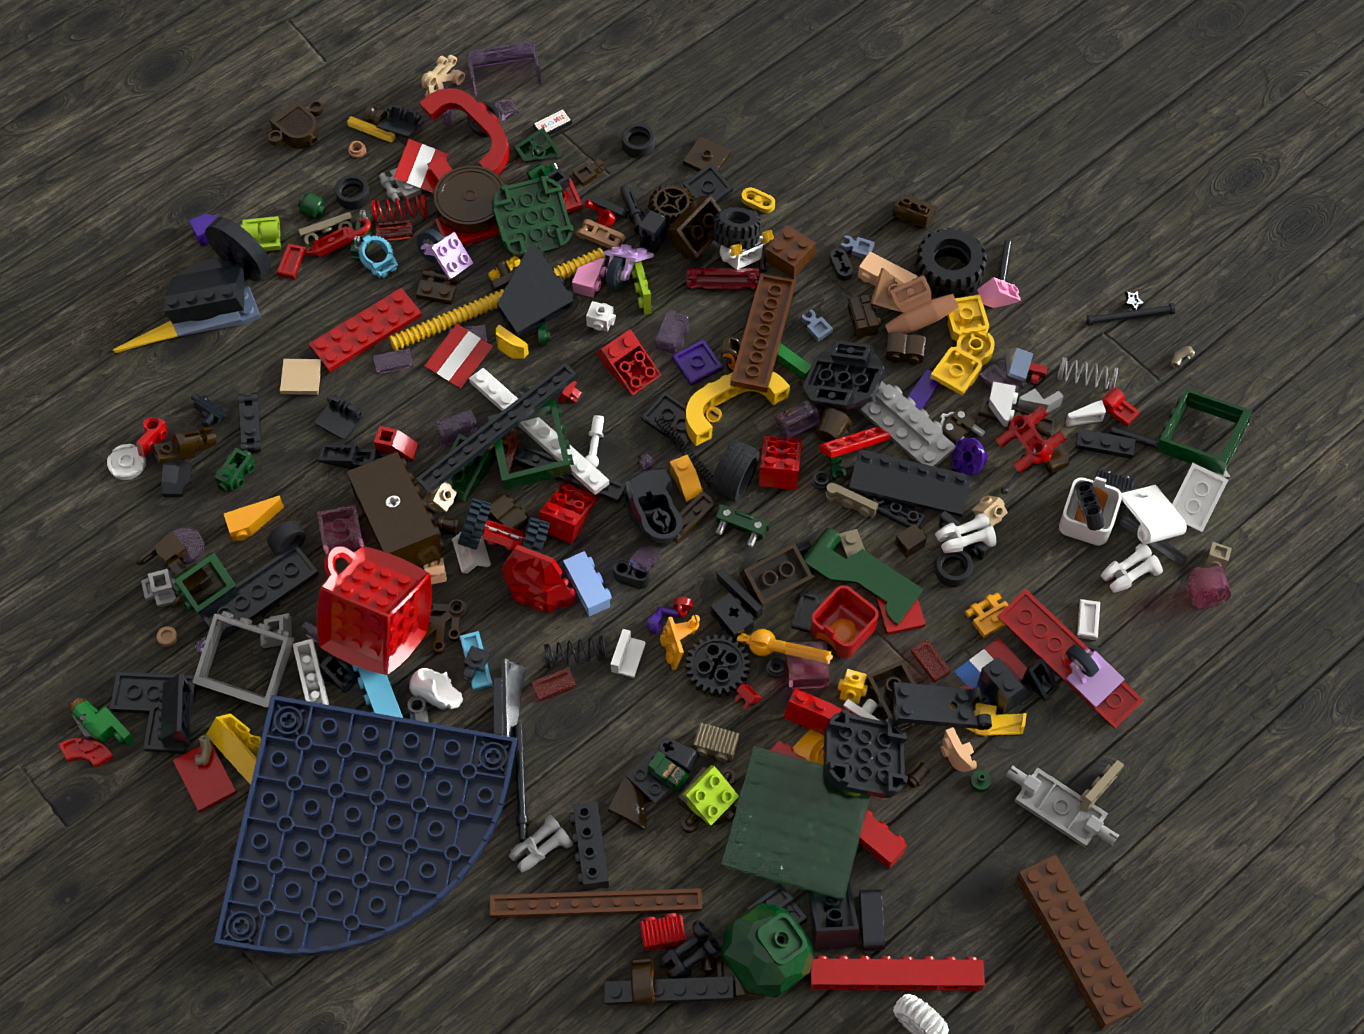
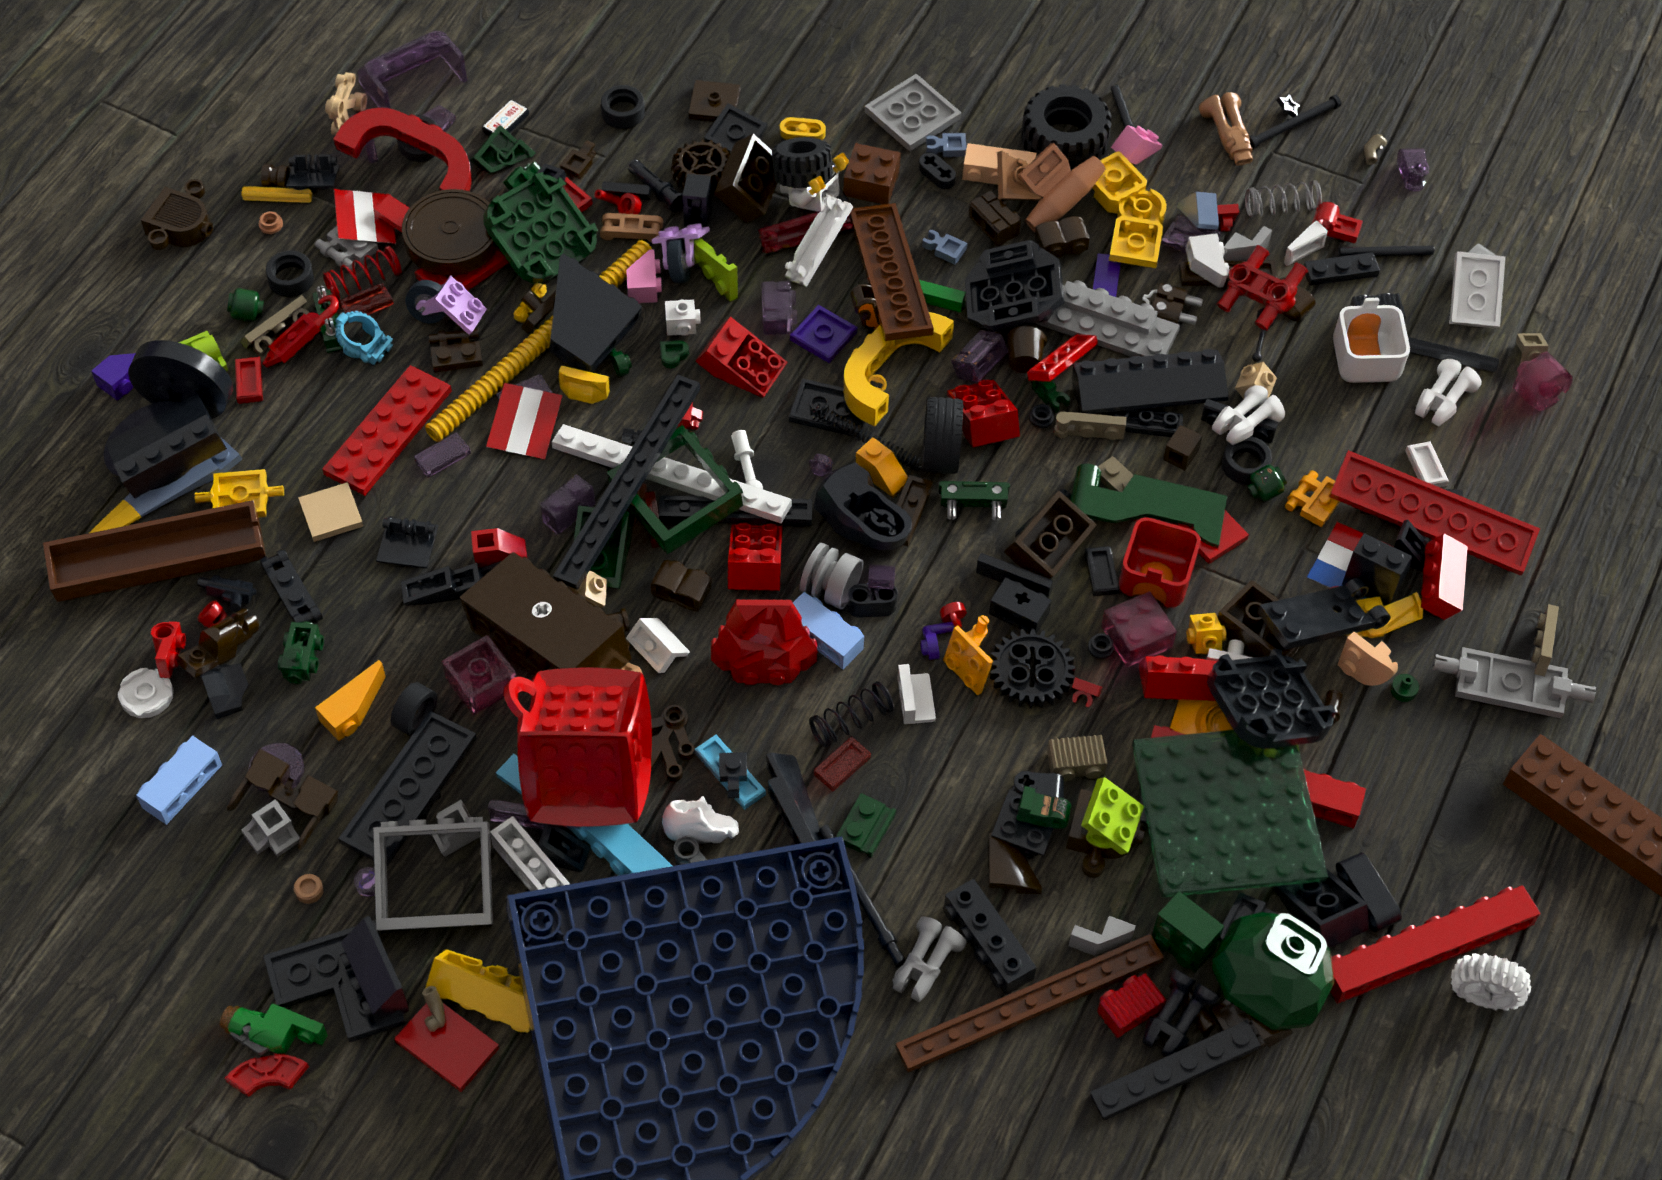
camera: 25 degrees left, 5 degrees down
dark green window [170,553,236,613] -> none
black plate [458,497,550,553] -> none
dark brown animal [630,957,655,1006] -> none
light orange piece [737,629,833,664] -> none
dark brown brick [892,194,937,229] -> none
clear red tile [911,639,951,683] -> none
dark purple plate [952,438,988,476] -> none
lavender plate [1066,644,1125,708] -> none
black beam [1076,481,1105,531] -> none
white door [1121,485,1187,544] -> none
dark green window [1156,389,1252,475] -> none
none -> reddish brown piece [43,500,266,602]
none -> light blue brick [136,736,222,825]
none -> yellow plate [195,469,284,517]
none -> red tile [198,601,227,628]
none -> dark green tile [660,341,689,369]
none -> white piece [785,195,853,287]
none -> light grey wheel [799,543,864,609]
none -> dark green plate [836,793,896,858]
none -> light grey plate [865,74,962,151]
none -> light grey slope [1069,916,1136,956]
none -> dark green brick [1152,891,1224,973]
none -> medium nougat piece [1199,92,1253,166]
none -> dark green head [1247,465,1287,502]
none -> clear purple piece [1397,148,1429,191]
none -> brick [1421,534,1467,620]

